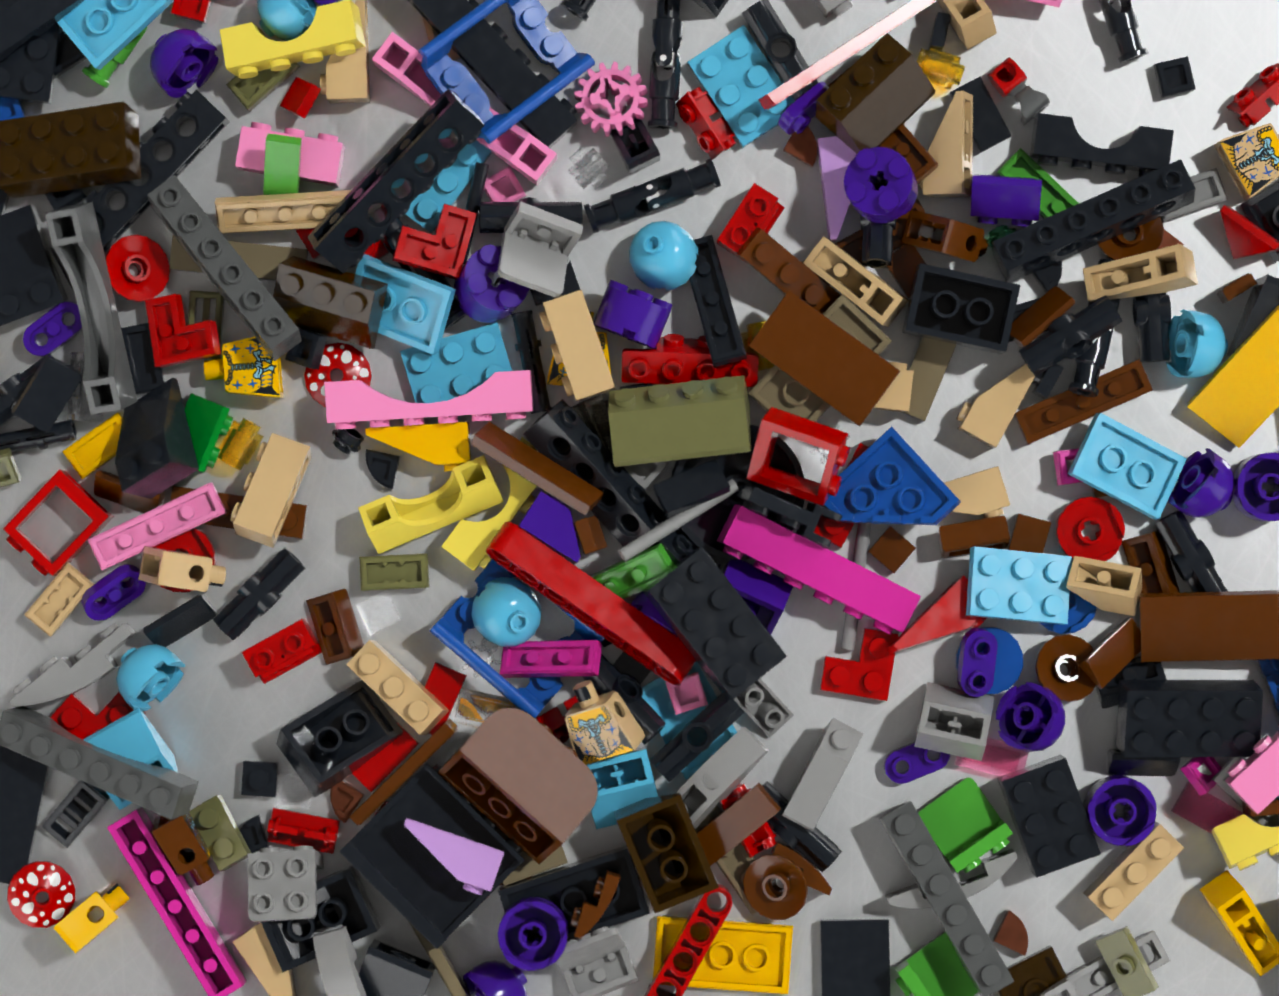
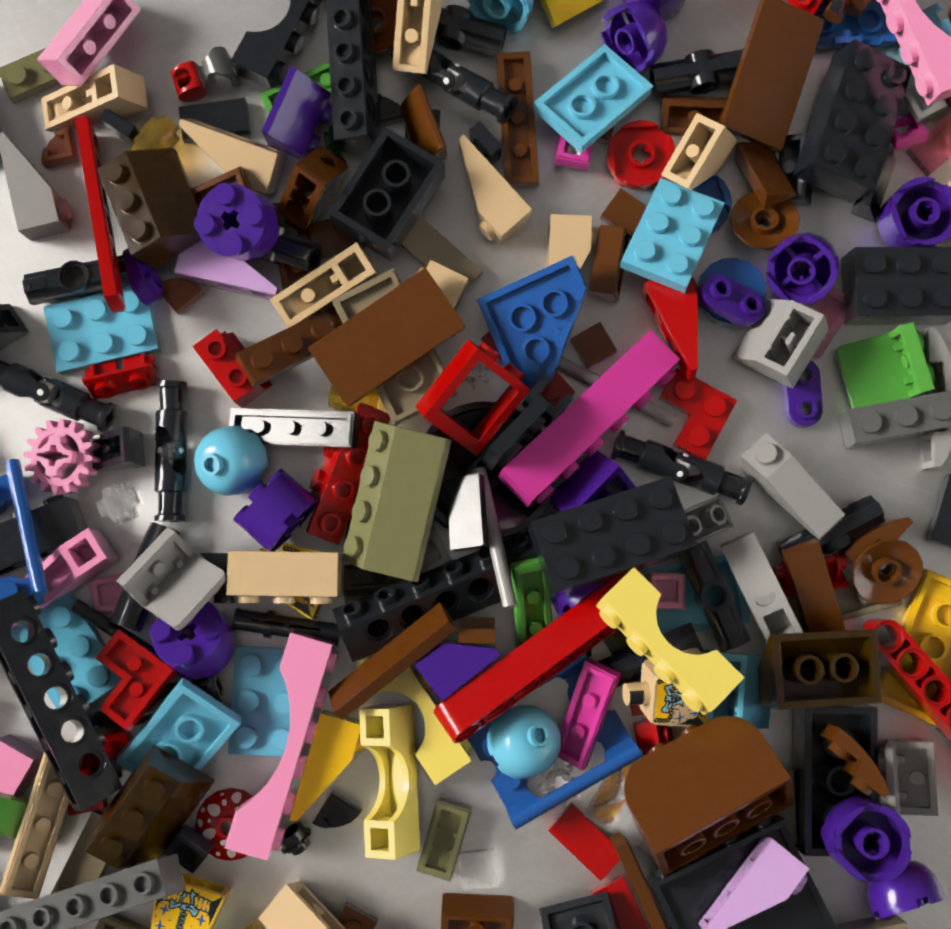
camera: 70 degrees left, 5 degrees down
tan brick [346,640,450,735] -> none
black piece [1019,295,1123,377] -> none
none -> light yellow arch [596,567,745,715]
none -> black piece [610,429,753,506]

